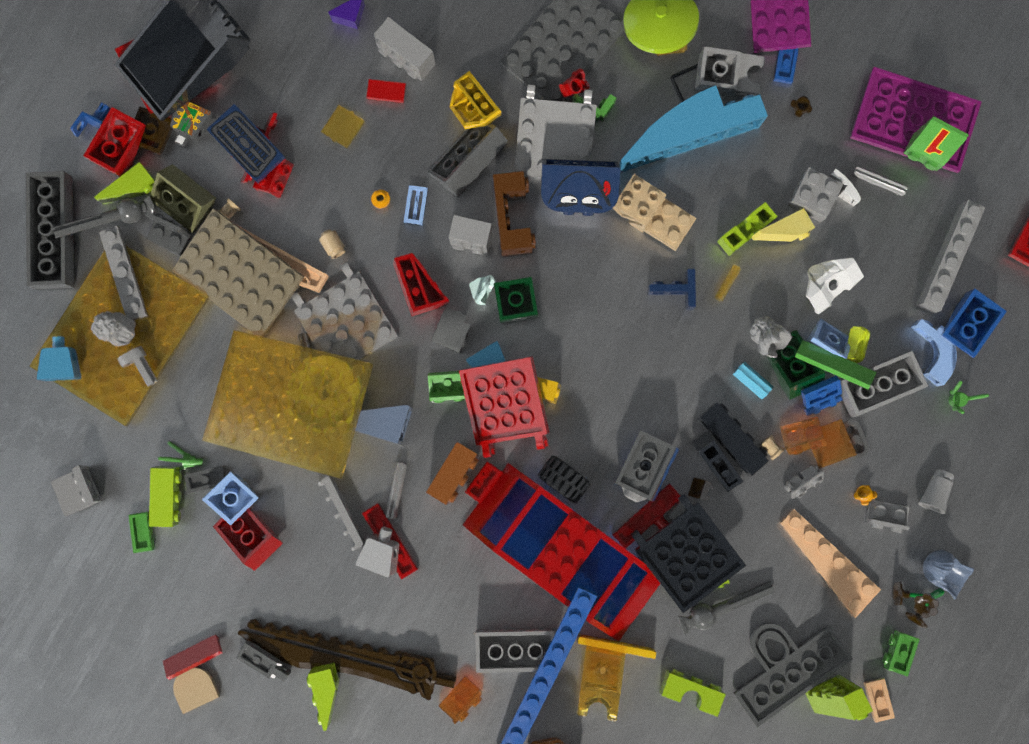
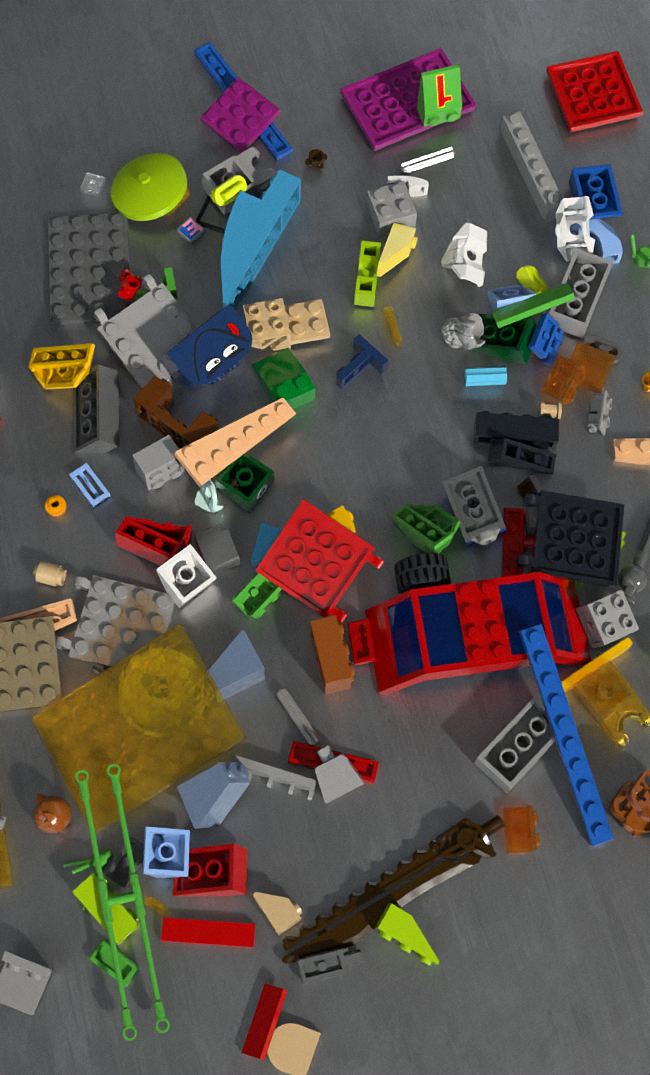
camera: 50 degrees left, 15 degrees down
none -> dark orange piece [33,793,72,834]
none -> bright green bar [75,764,170,1041]
none -> clear yellow tile [144,896,169,917]
none -> white slope [156,544,216,608]
none -> red tile [161,917,255,948]
none -> light nougat wing [174,398,296,487]
none -> tile [177,217,205,245]
none -> sand blue slope [177,762,251,829]
none -> neon yellow piece [210,175,247,206]
none -> green slope [252,348,316,409]
none -> tan slope [253,892,302,936]
none -> bright green wedge [391,504,461,554]
none -> white piece [555,196,595,262]
none -> light grey bracket [576,590,639,649]

